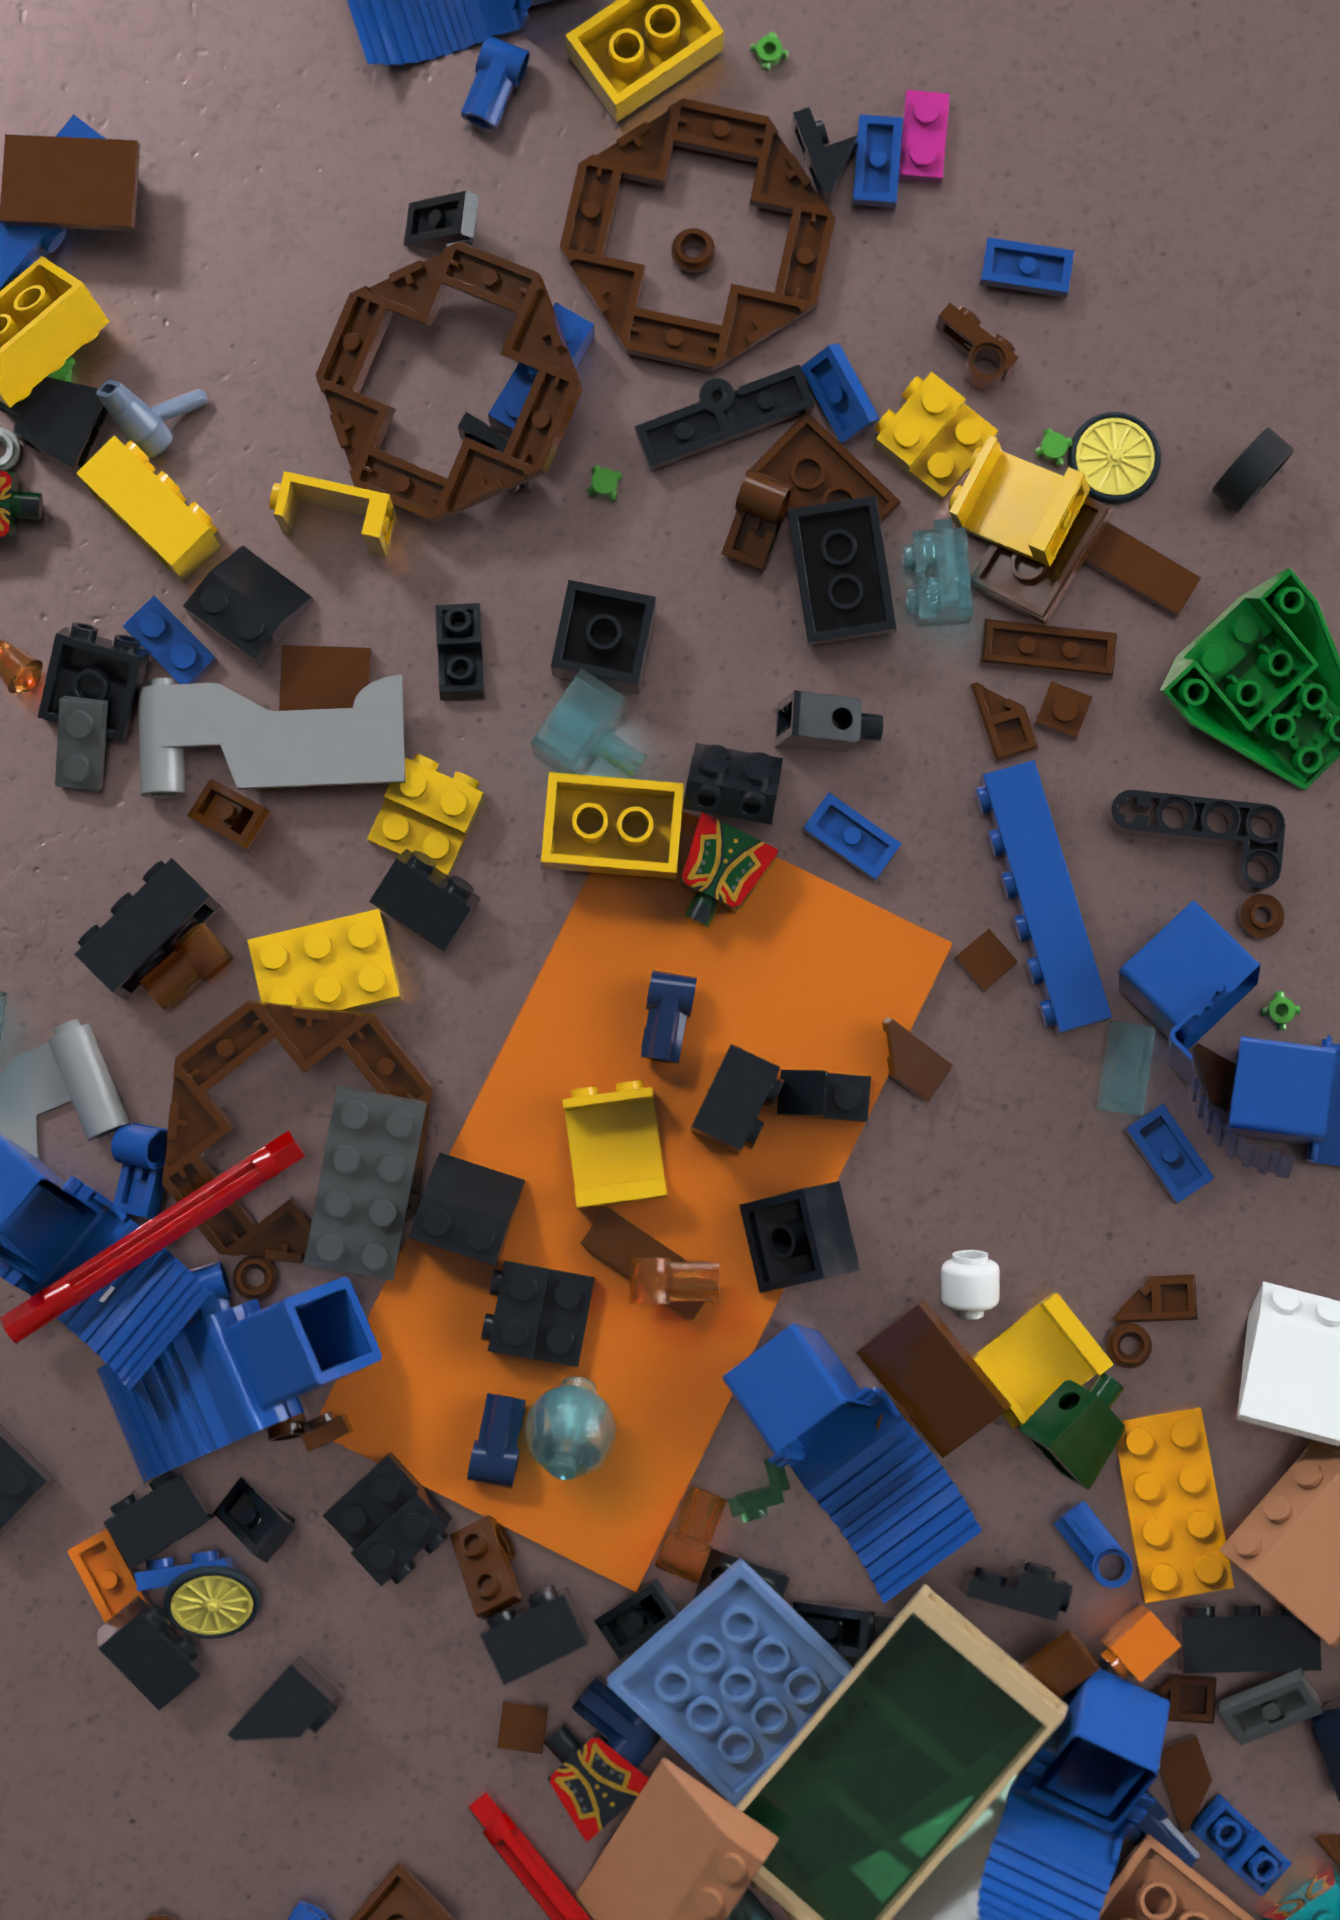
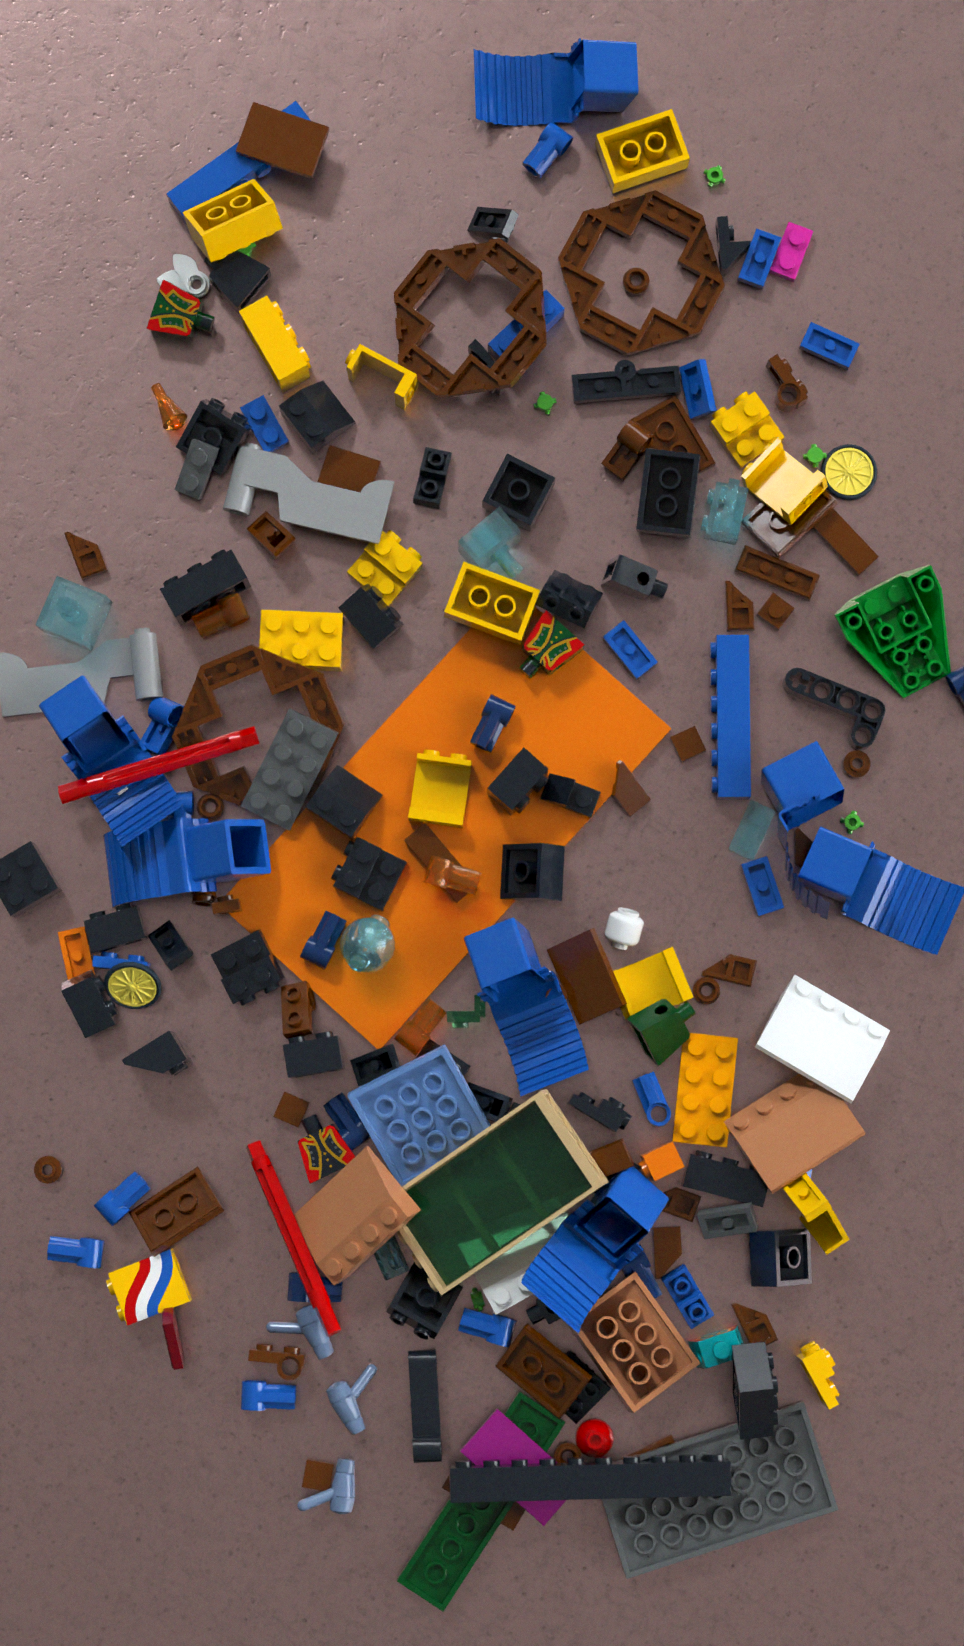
camera: 15 degrees right, 0 degrees up
sand blue piece [96,379,208,458] -> none
black tyre [1212,427,1294,513] -> none

